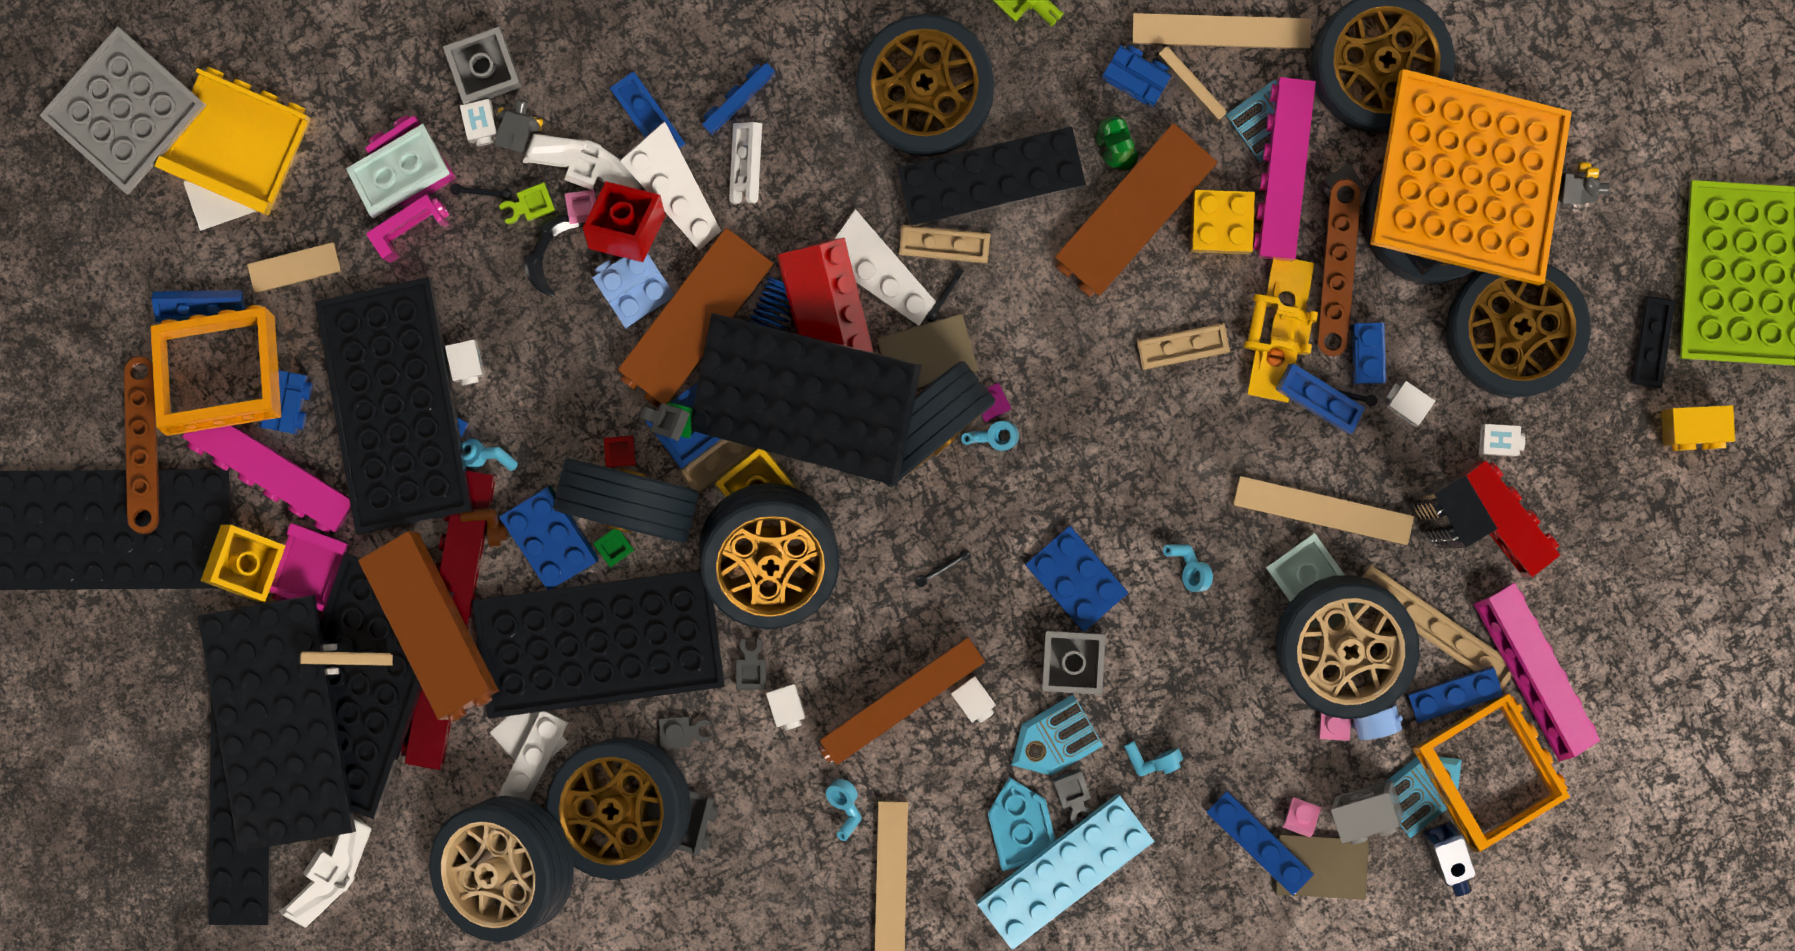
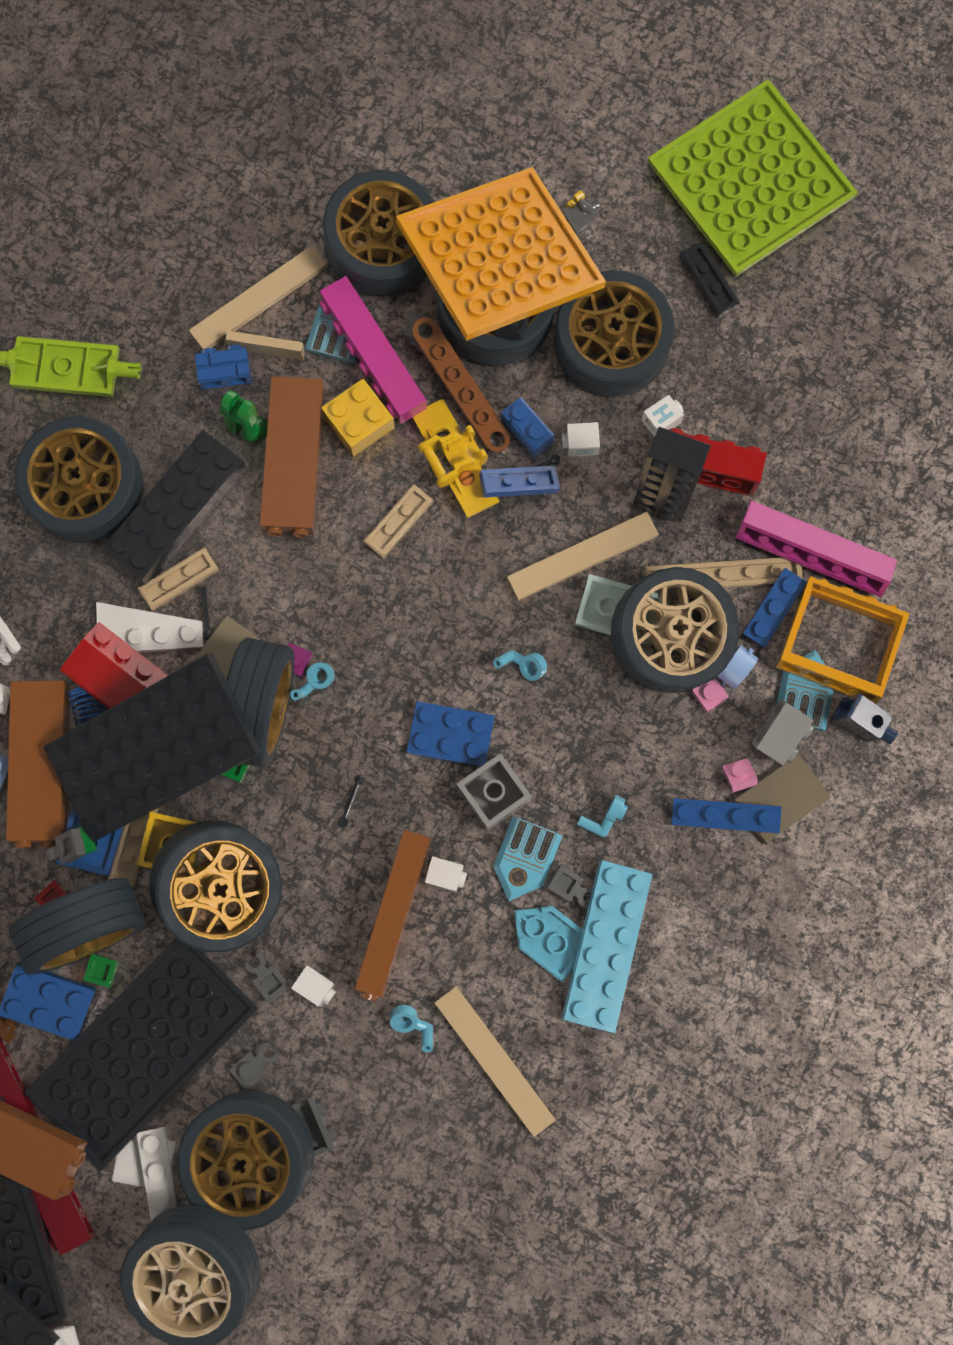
camera: 40 degrees left, 10 degrees down
yellow brick [1661,405,1735,451] -> none

